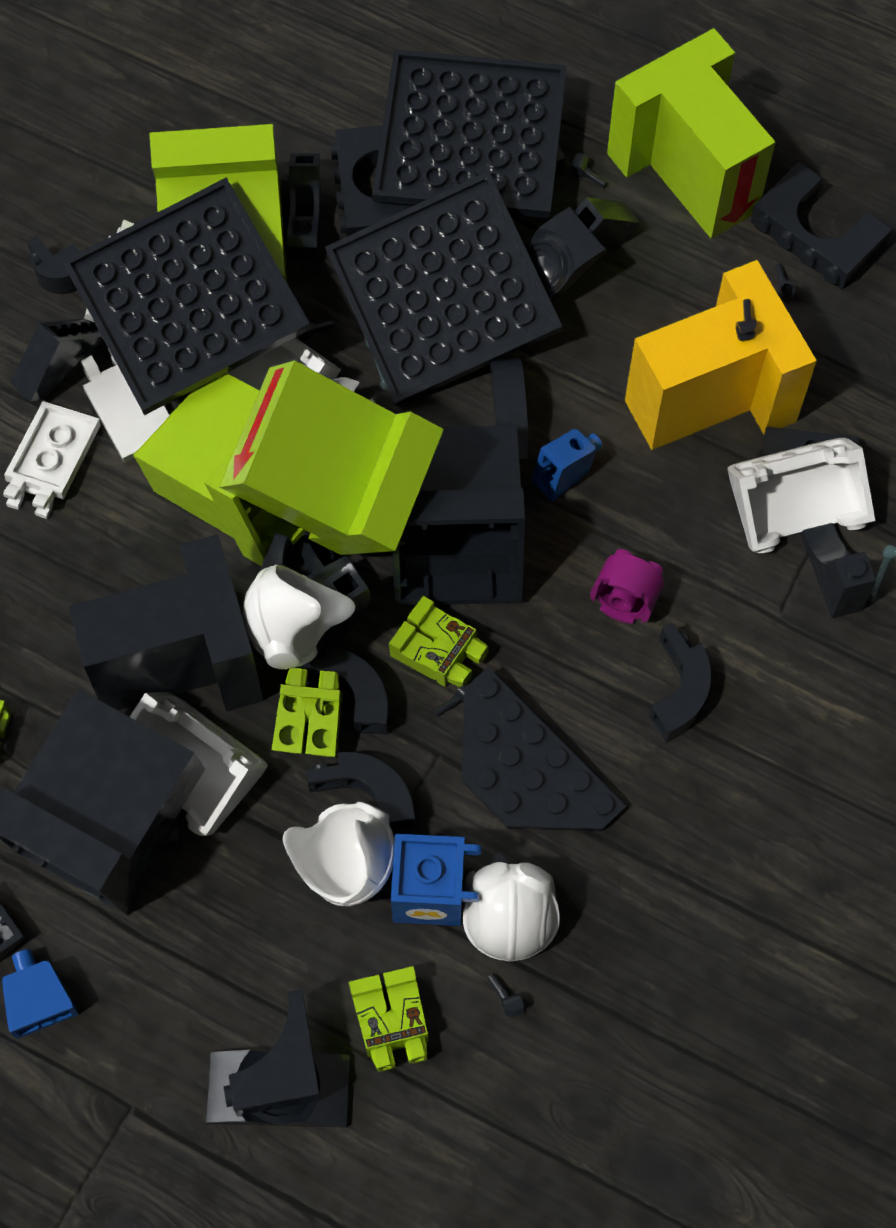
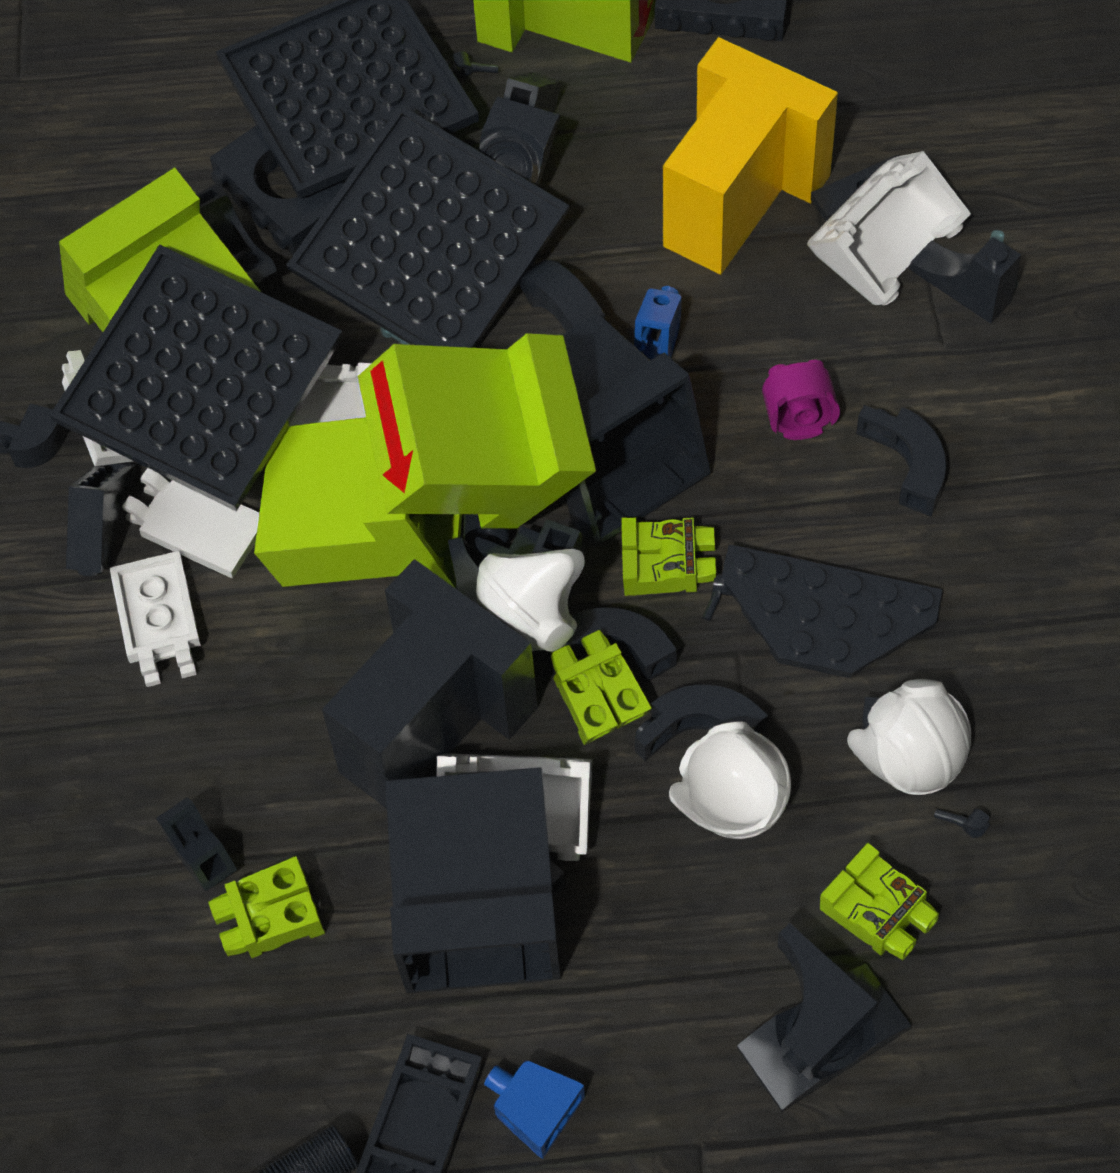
camera: 30 degrees left, 5 degrees down
blue container [391,834,482,926] -> none
black hand [735,299,756,341] -> none

